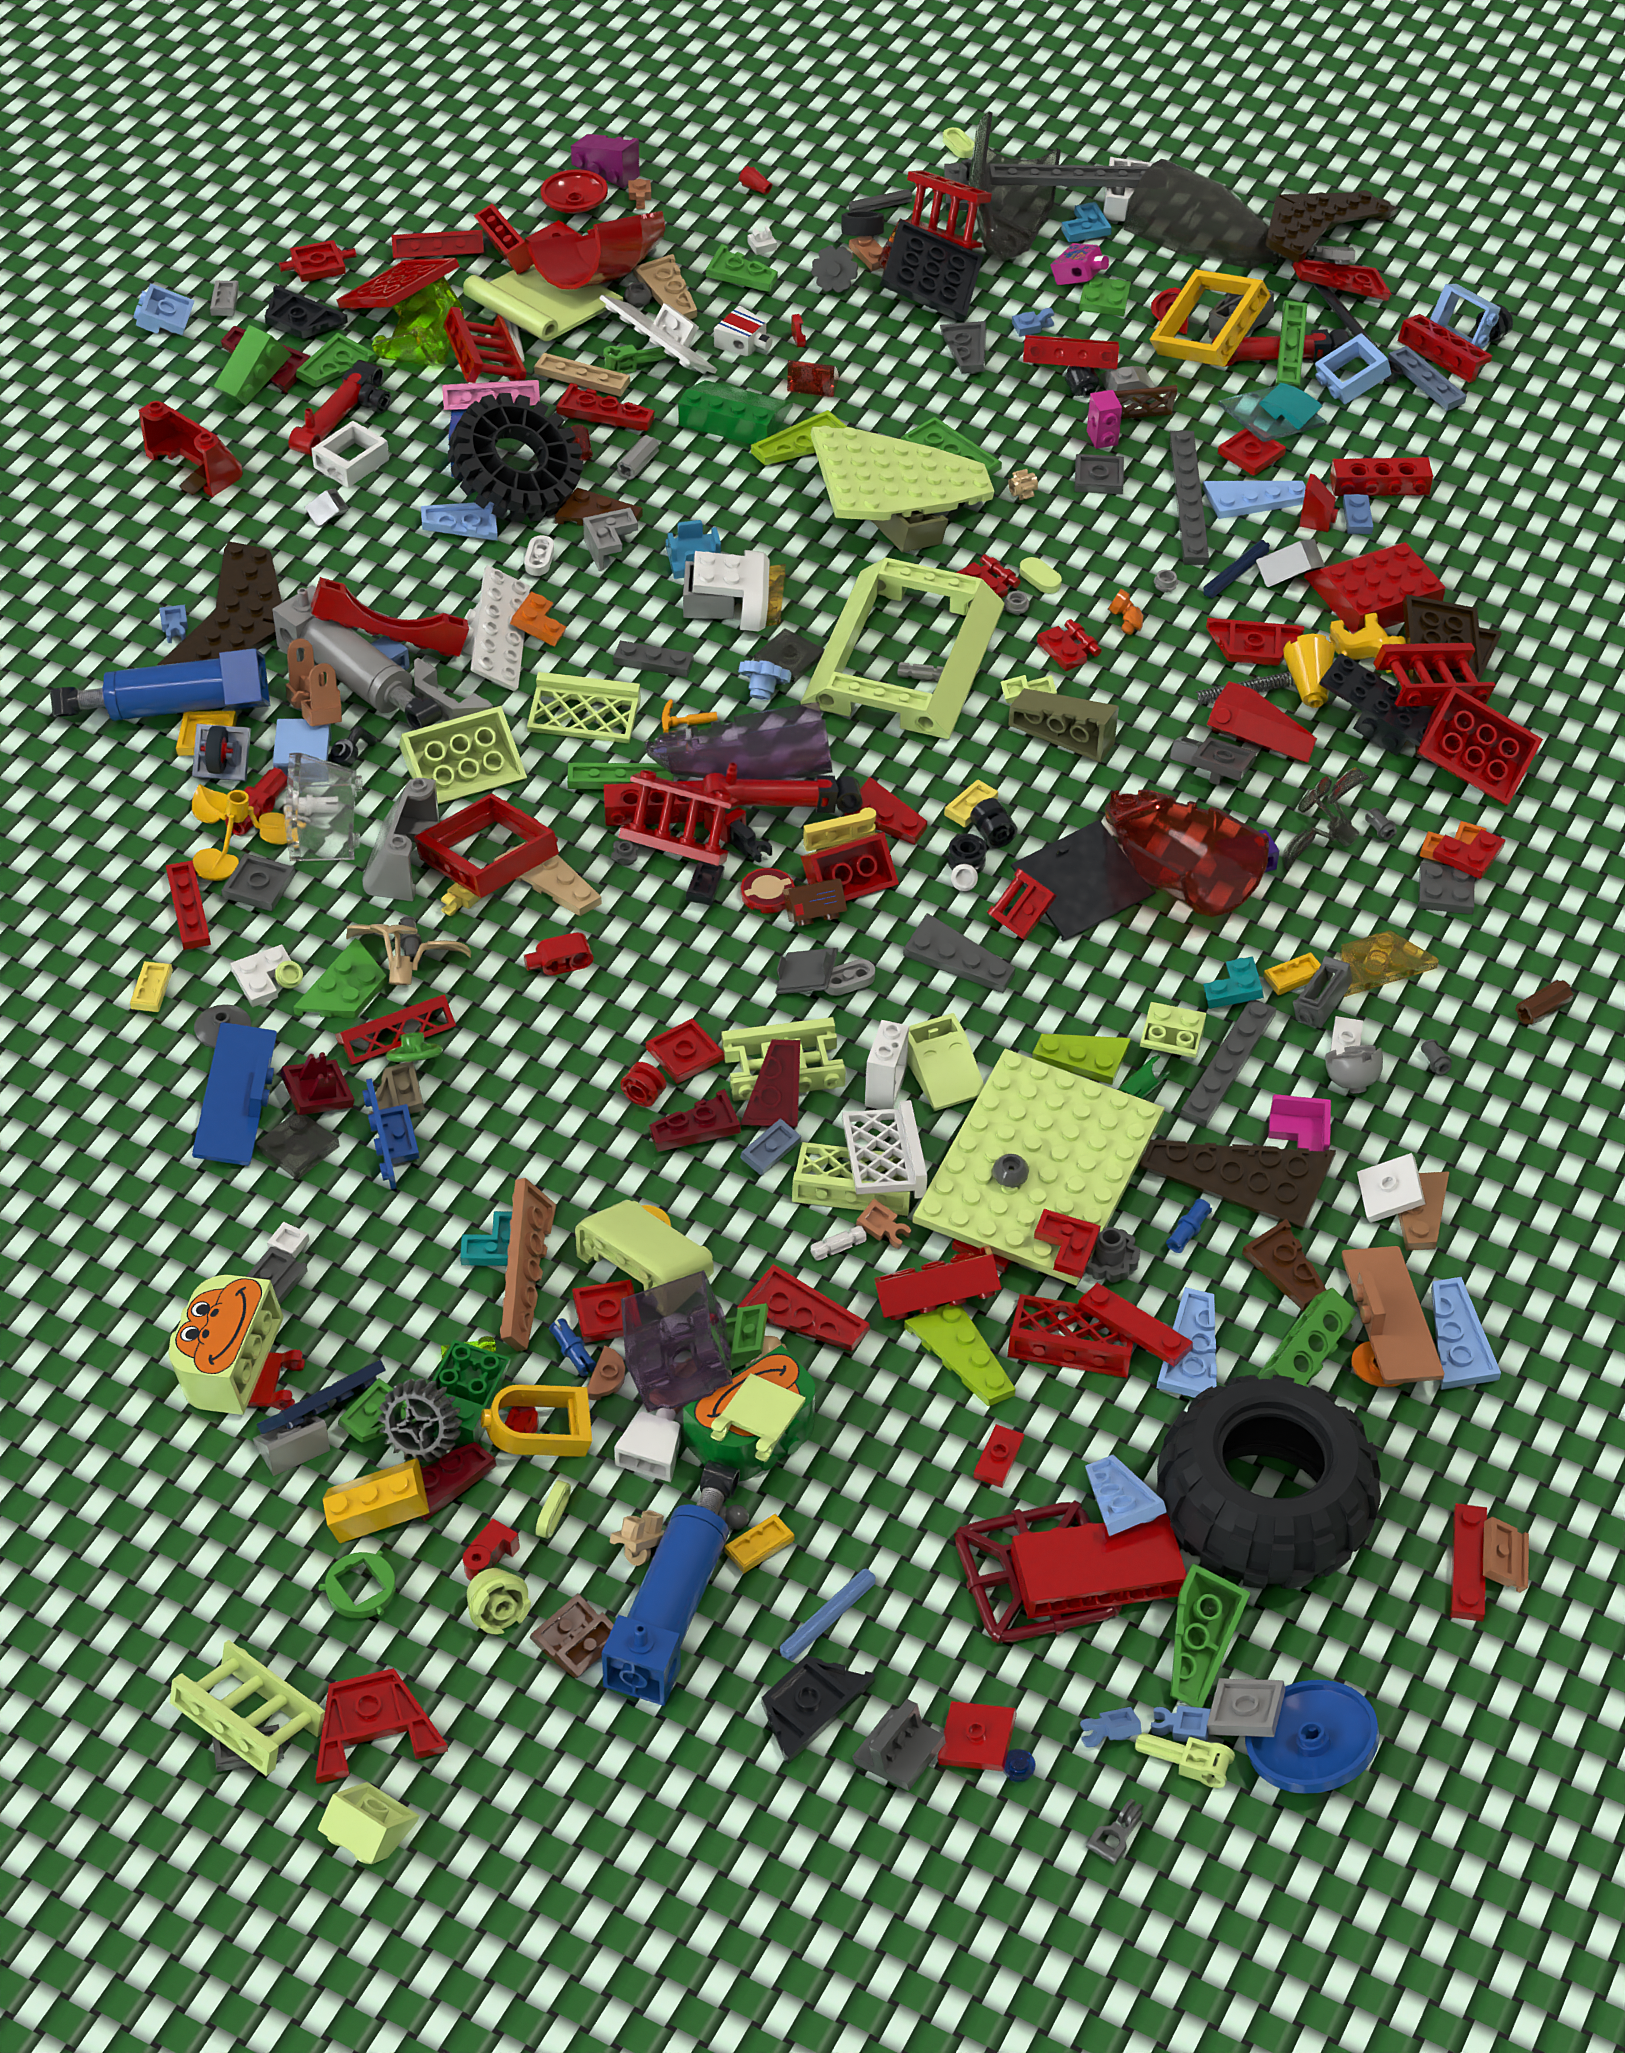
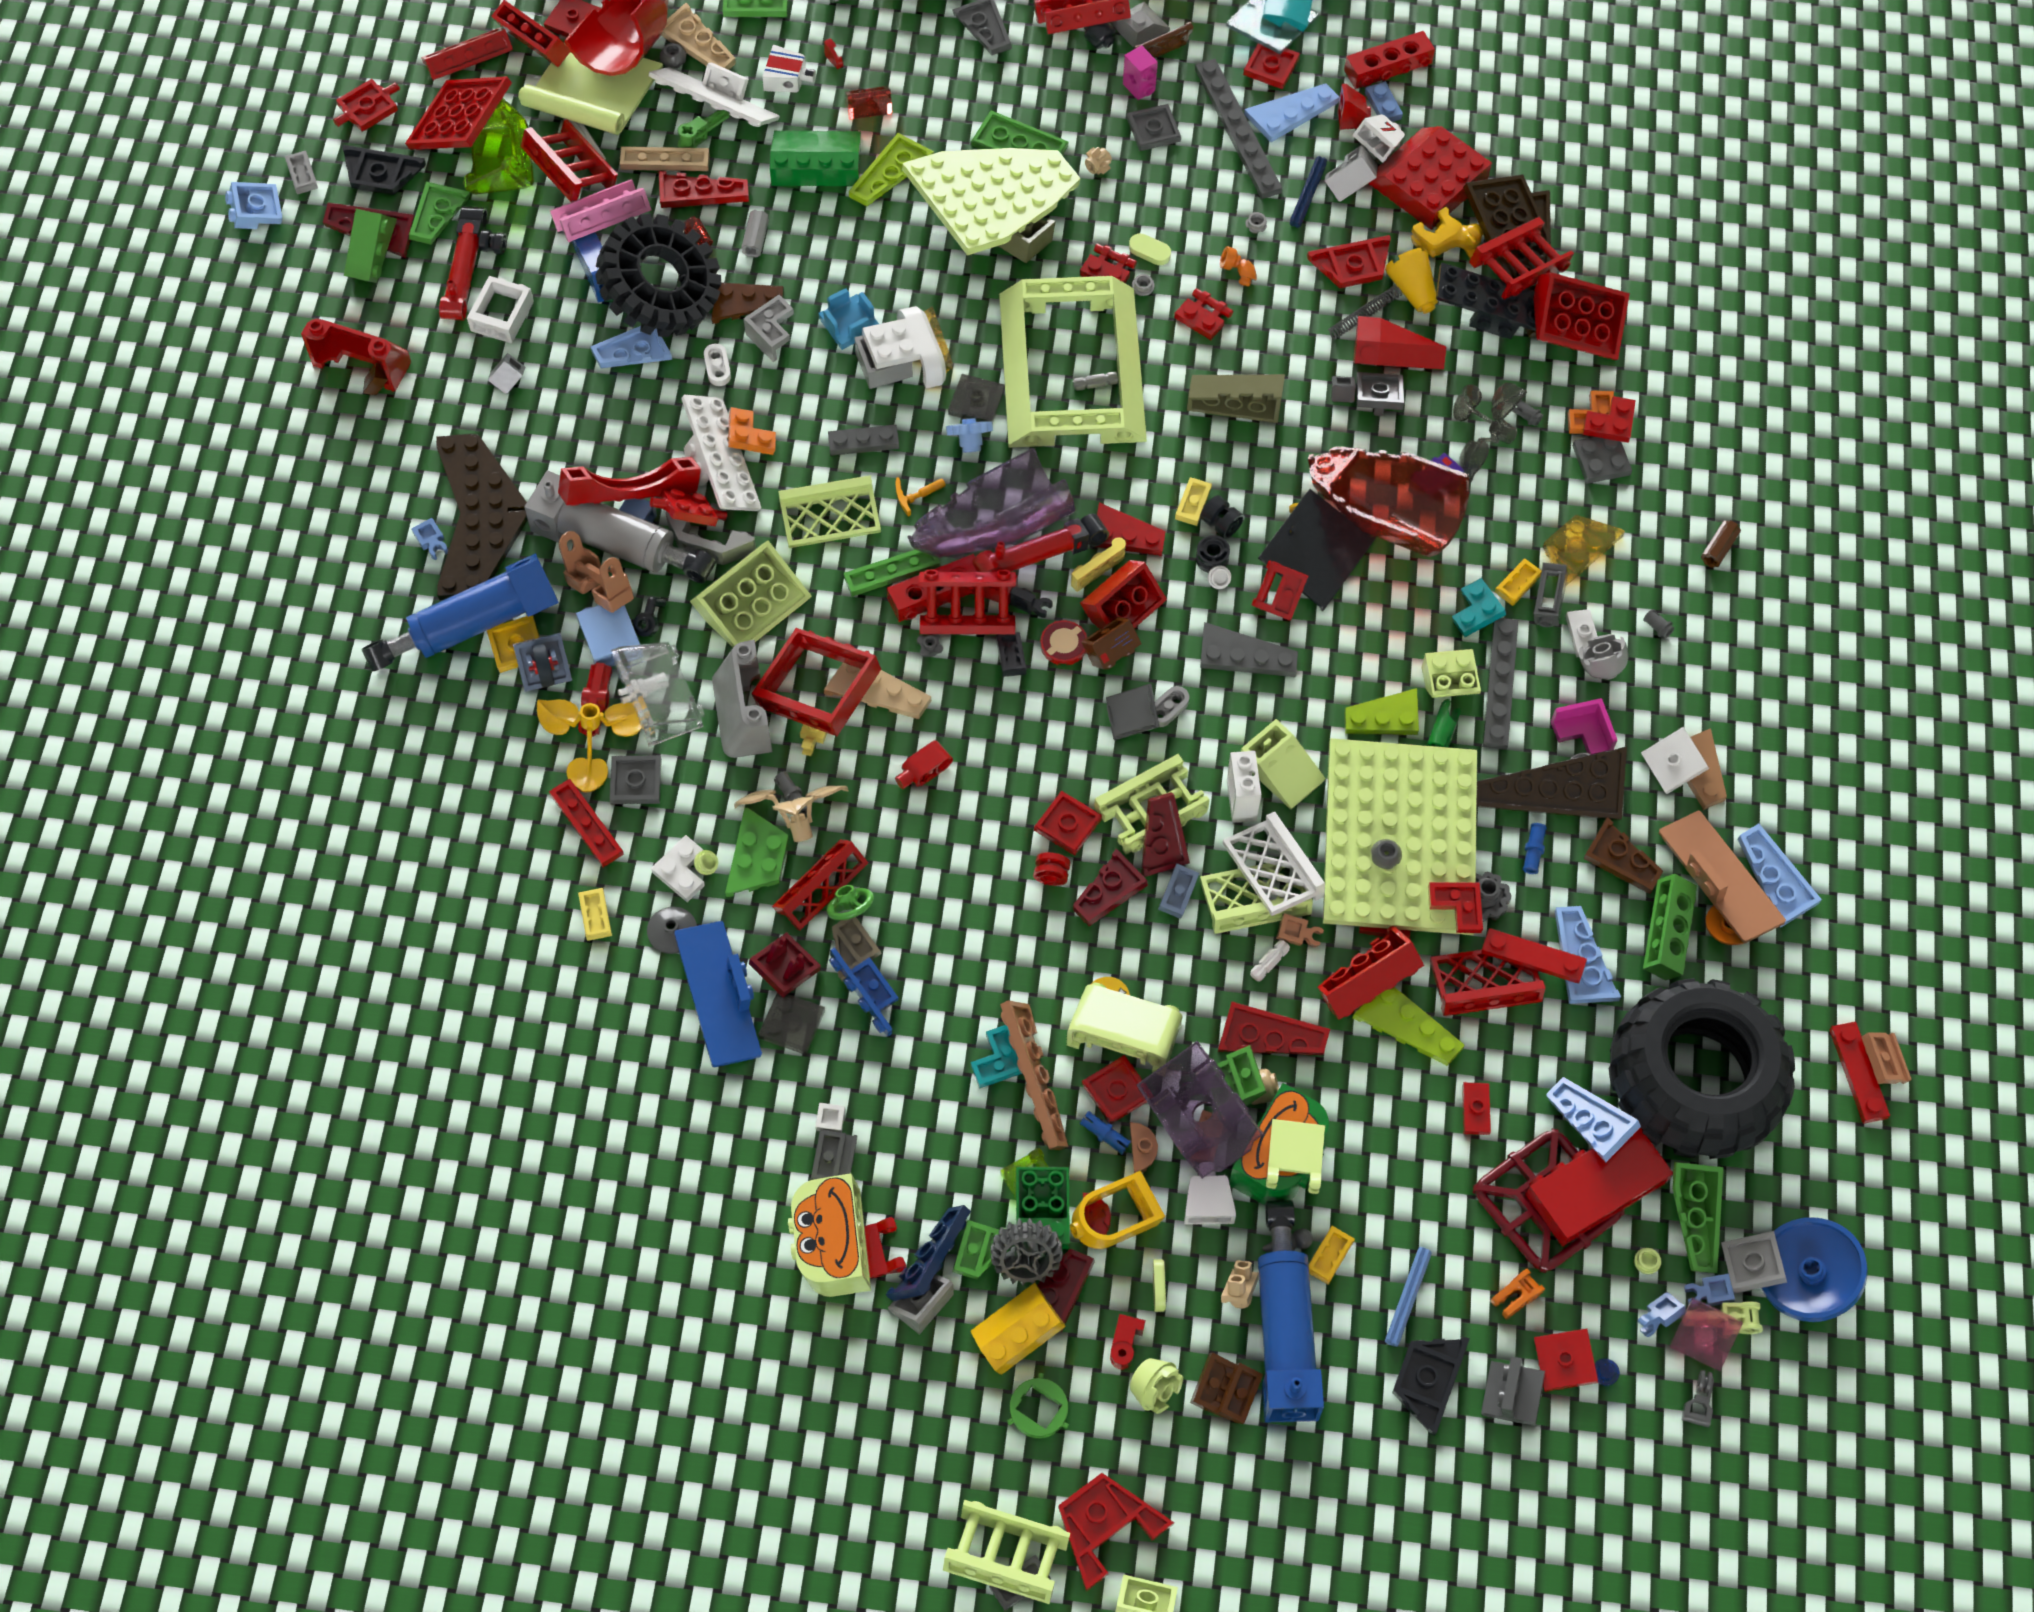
camera: 20 degrees left, 15 degrees up
yellowish green slope [1001,675,1057,704] -> none
none -> red plate [650,489,727,527]
none -> white torso [1352,114,1405,163]
none -> orange piece [1490,1268,1546,1320]
none -> yellowish green plate [1634,1248,1661,1275]
none -> clear pink plate [1670,1297,1743,1371]

